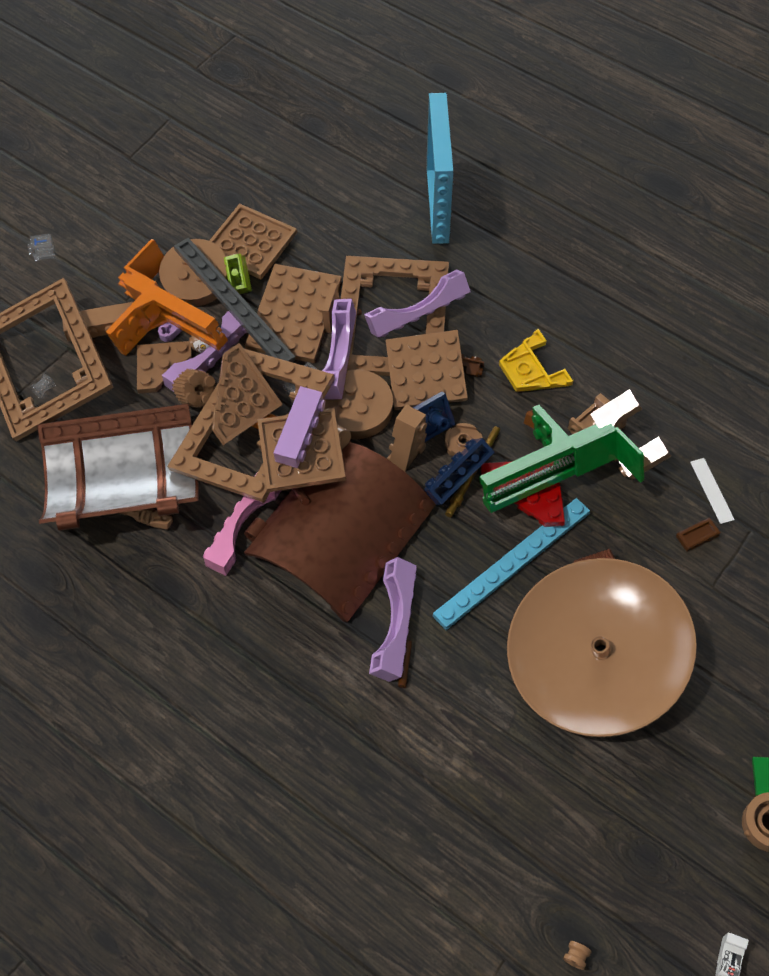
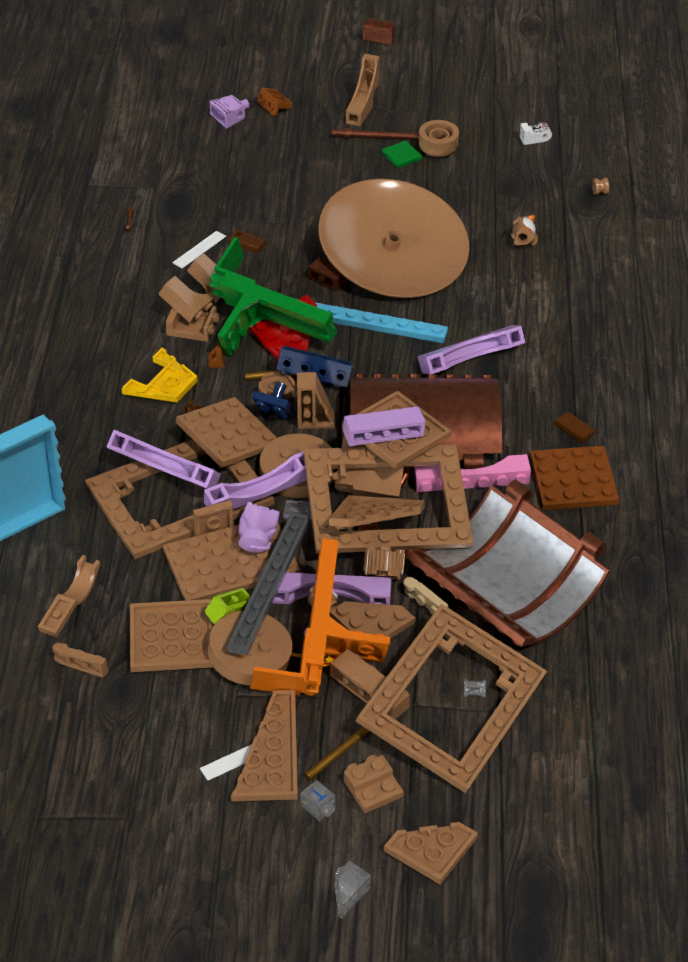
camera: 125 degrees left, 15 degrees down
none -> medium nougat piece [38,555,101,637]
none -> medium nougat hinge [52,643,108,678]
none -> white sticker [200,744,252,780]
none -> medium nougat wing [231,690,298,801]
none -> lavender hair [239,502,280,553]
none -> pearl gold bar [304,727,371,781]
none -> medium nougat plate [344,755,404,813]
none -> tan hinge [403,577,448,615]
none -> medium nougat animal [511,215,538,246]
none -> dark orange plate [530,446,619,510]
none -> reddish brown tile [555,411,595,443]

